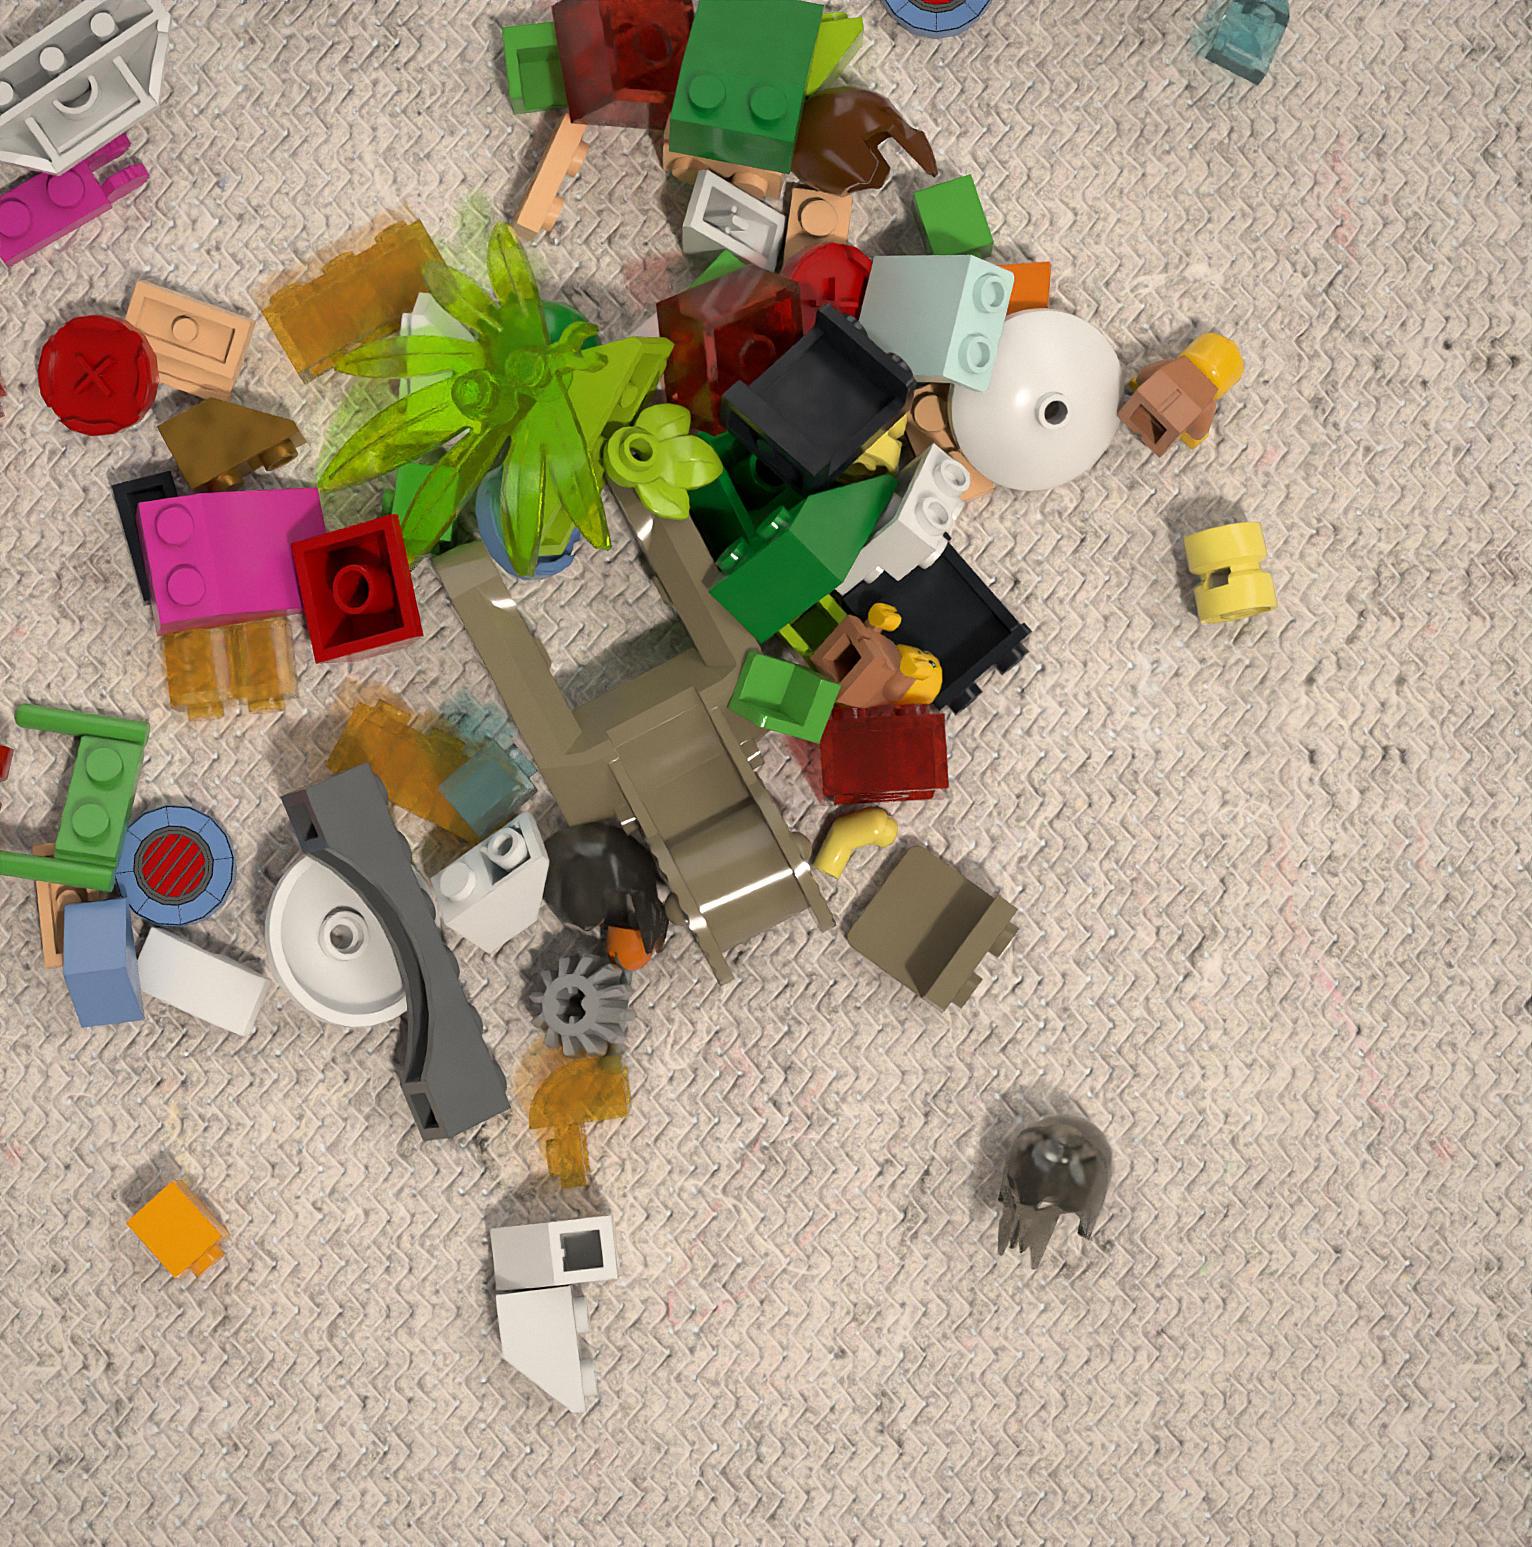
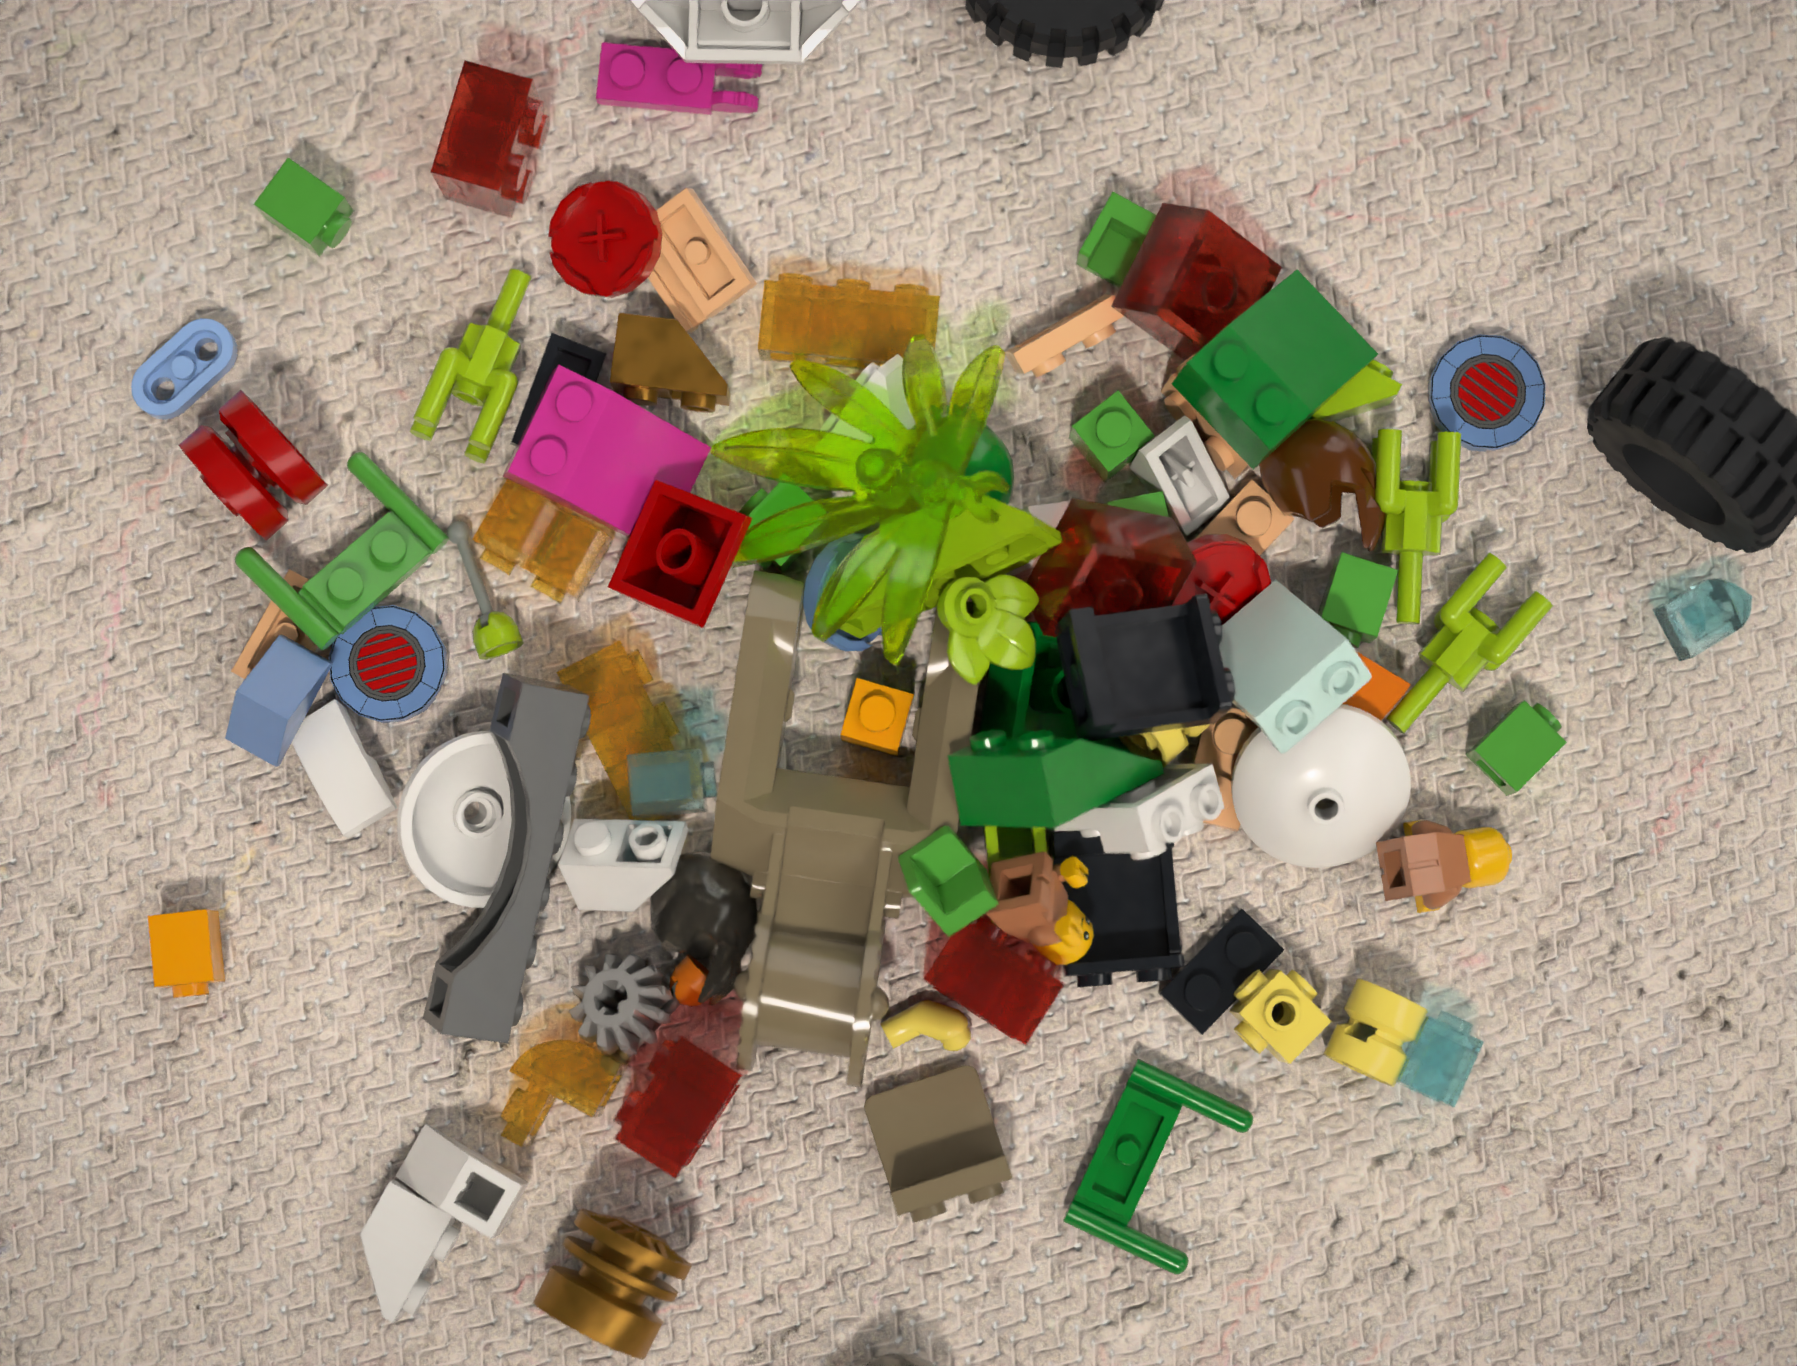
camera: 35 degrees right, 0 degrees up
none -> lime plant [410,269,531,464]
none -> hinge [447,521,524,660]
none -> pearl gold wheel [533,1208,692,1360]
none -> clear red brick [613,1035,747,1179]
none -> light orange brick [840,678,914,757]
none -> green plate [1063,1059,1253,1275]
none -> bright green brick [1069,390,1155,483]
none -> black plate [1158,908,1284,1035]
none -> light yellow brick [1229,969,1332,1064]
none -> lime plant [1372,429,1461,625]
none -> lime plant [1386,553,1553,734]
none -> clear light blue brick [1396,1011,1484,1107]
none -> bright green brick [1465,700,1567,796]

